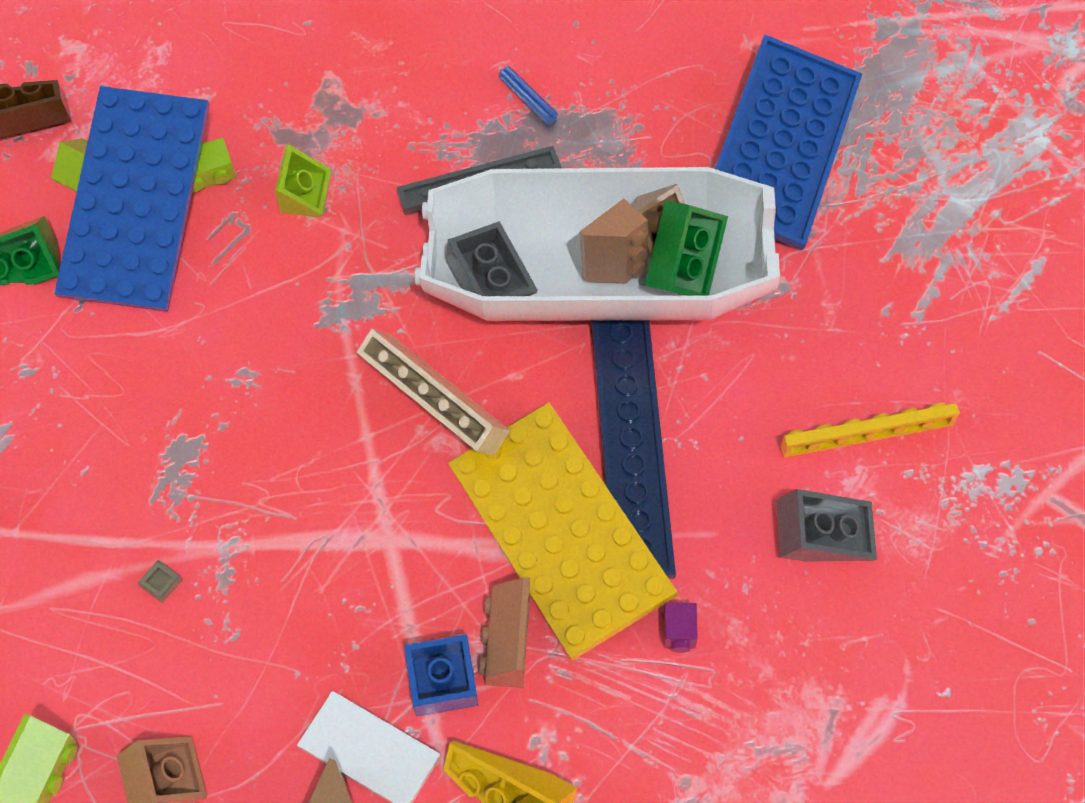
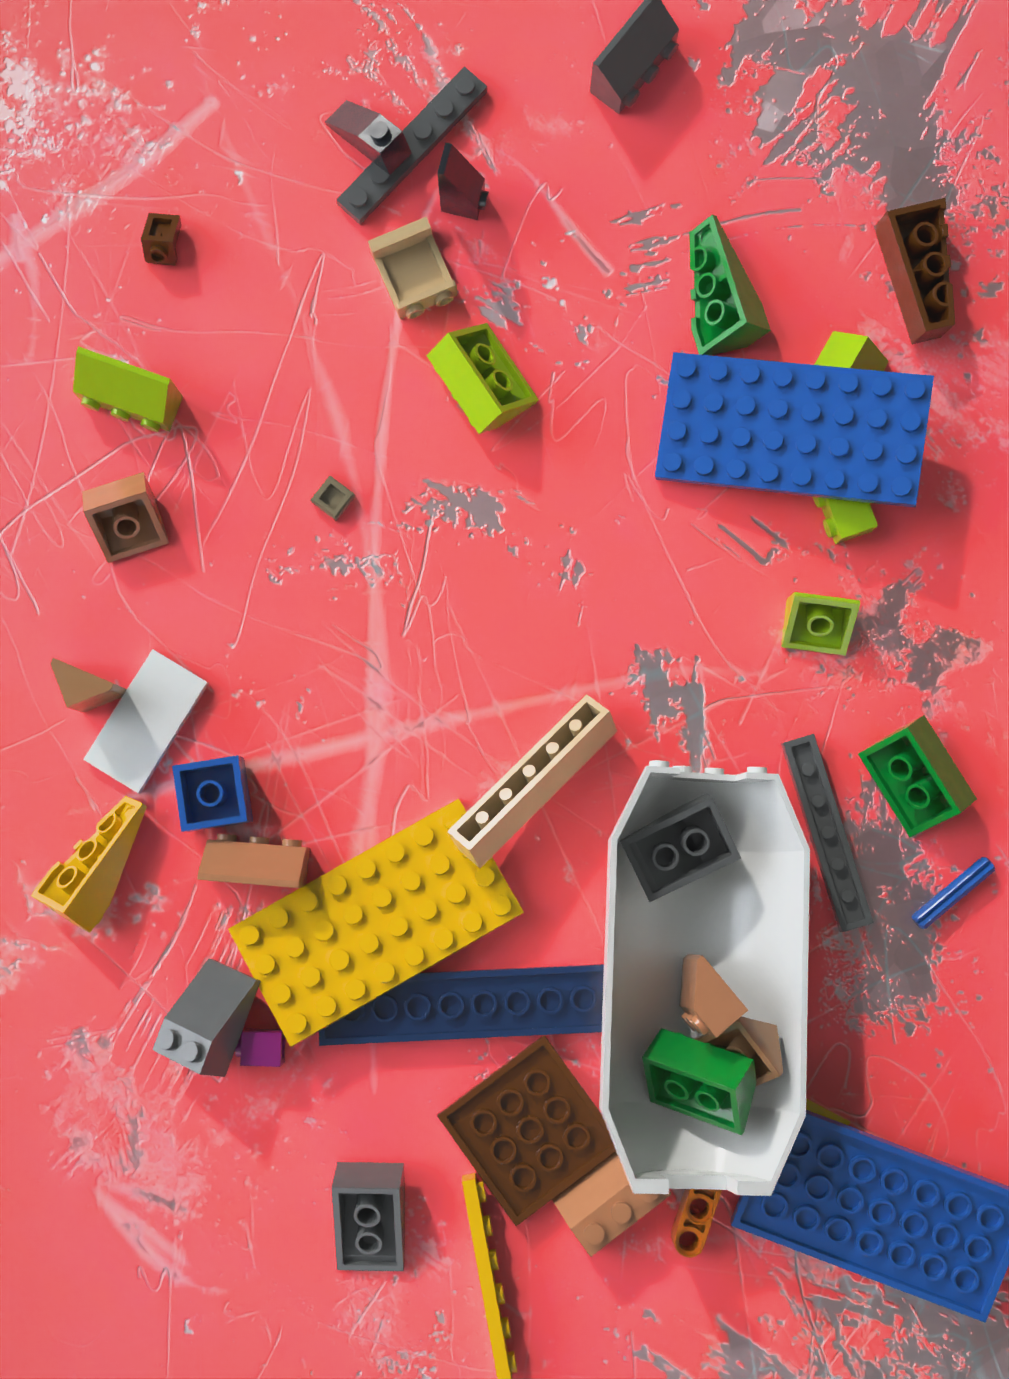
camera: 90 degrees right, 20 degrees up
none -> dark grey slope [152,958,261,1077]
none -> lime slope [426,323,539,434]
none -> reddish brown plate [437,1035,616,1226]
none -> nougat slope [552,1151,671,1257]
none -> orange beam [671,1189,722,1258]
none -> green slope [858,715,977,837]

